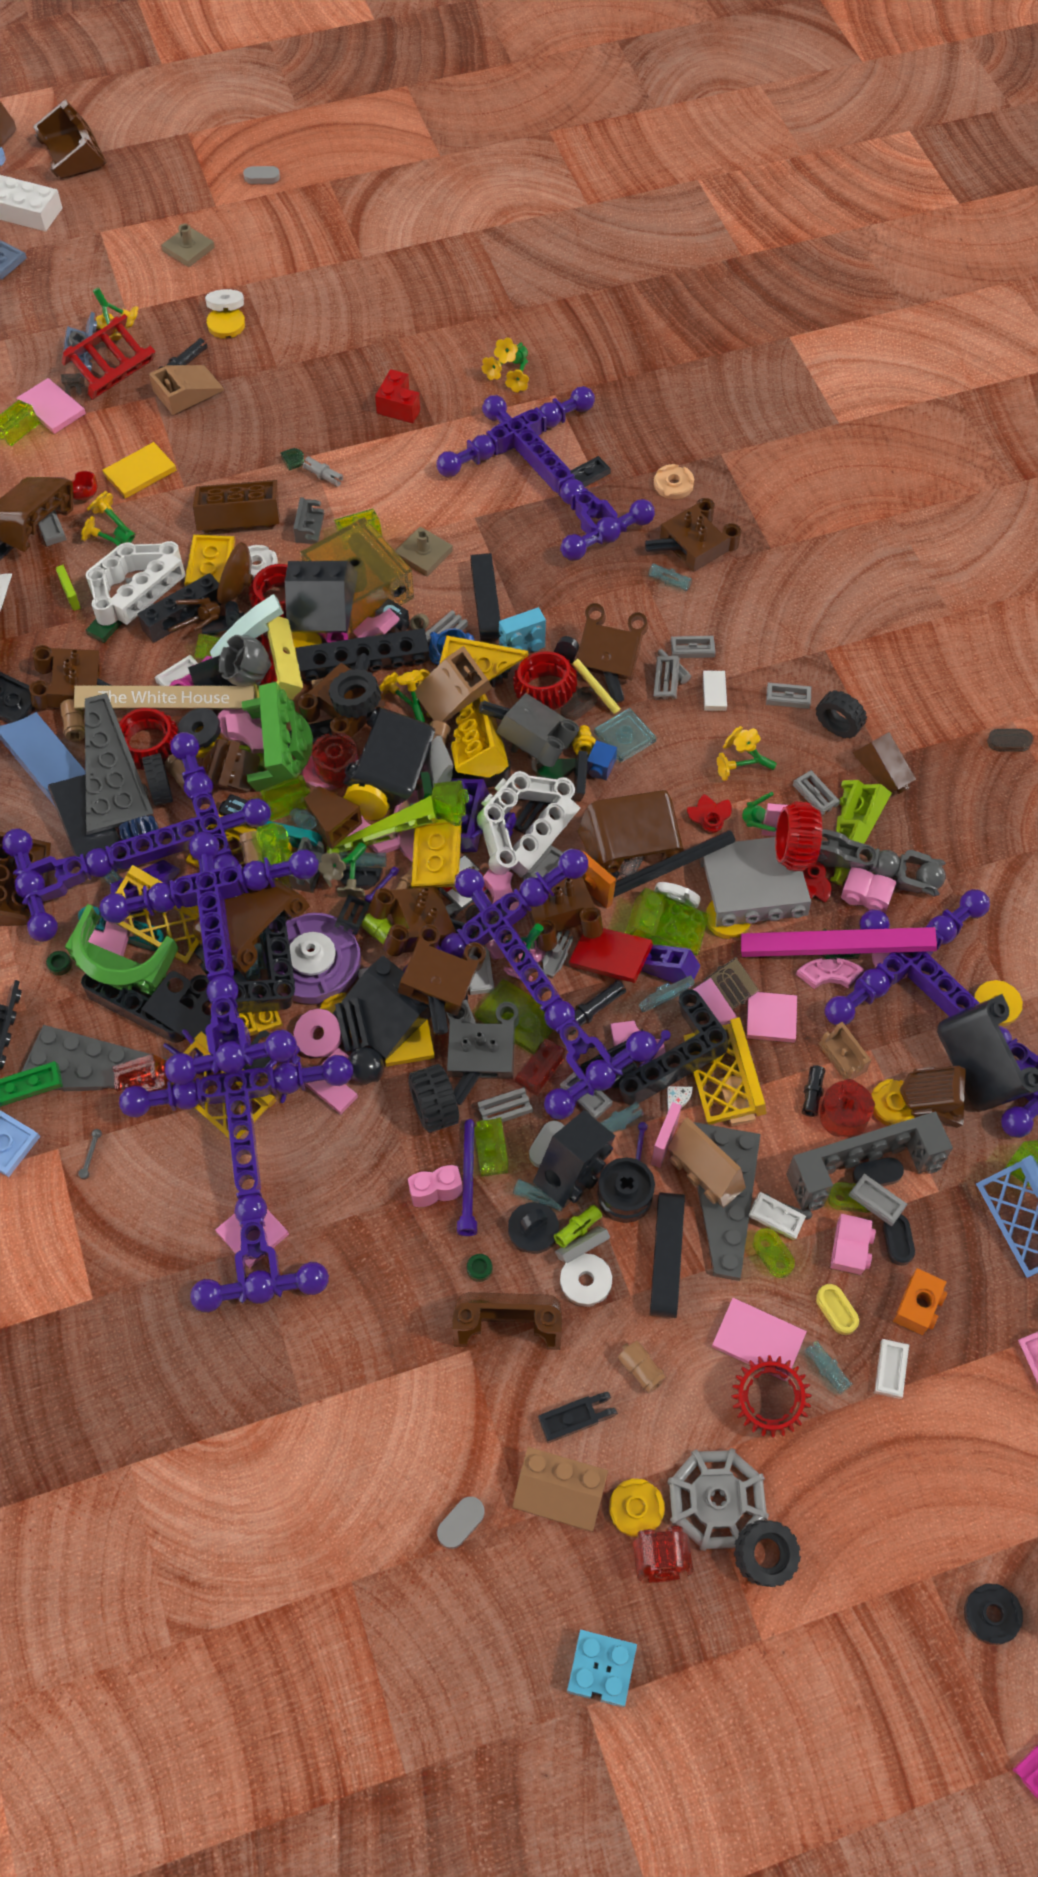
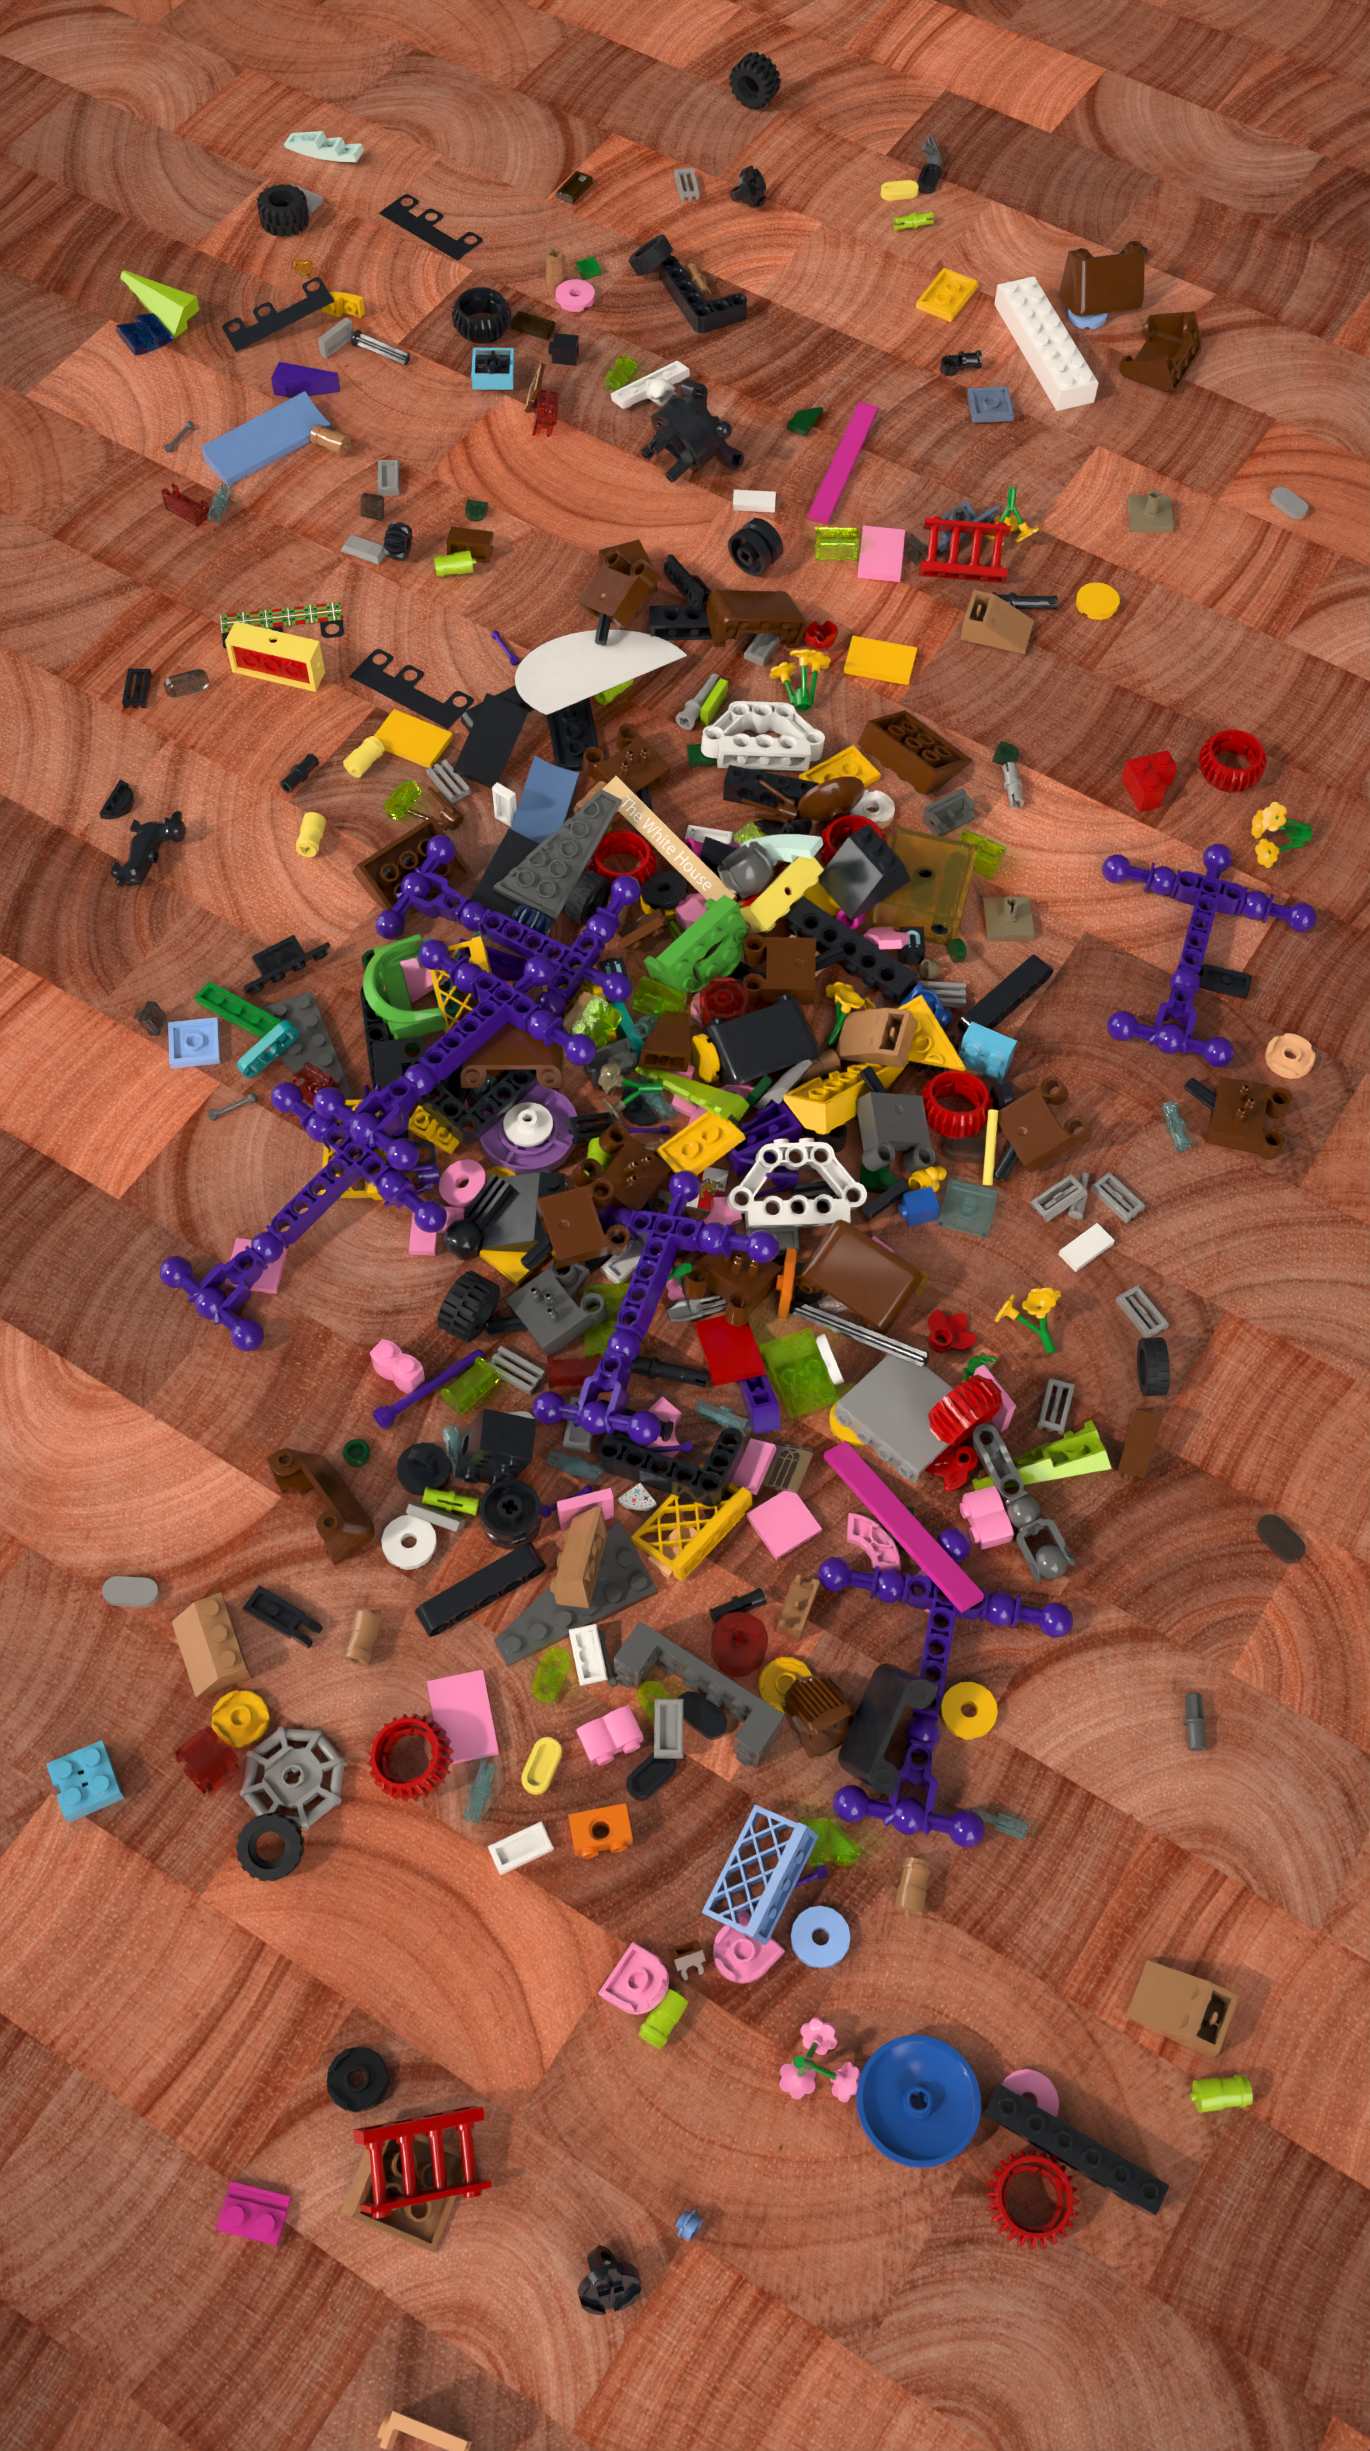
camera: 50 degrees right, 0 degrees up
white tile [205,289,244,311] -> none
black tyre [329,669,381,718] -> none
clear neon green slope [431,780,469,826] -> none
none -> teal beam [237,1020,299,1078]
none -> white tile [492,783,517,827]
none -> light grey pin [676,673,722,730]
none -> dark green tile [948,938,966,963]
none -> red gear [1198,729,1267,793]

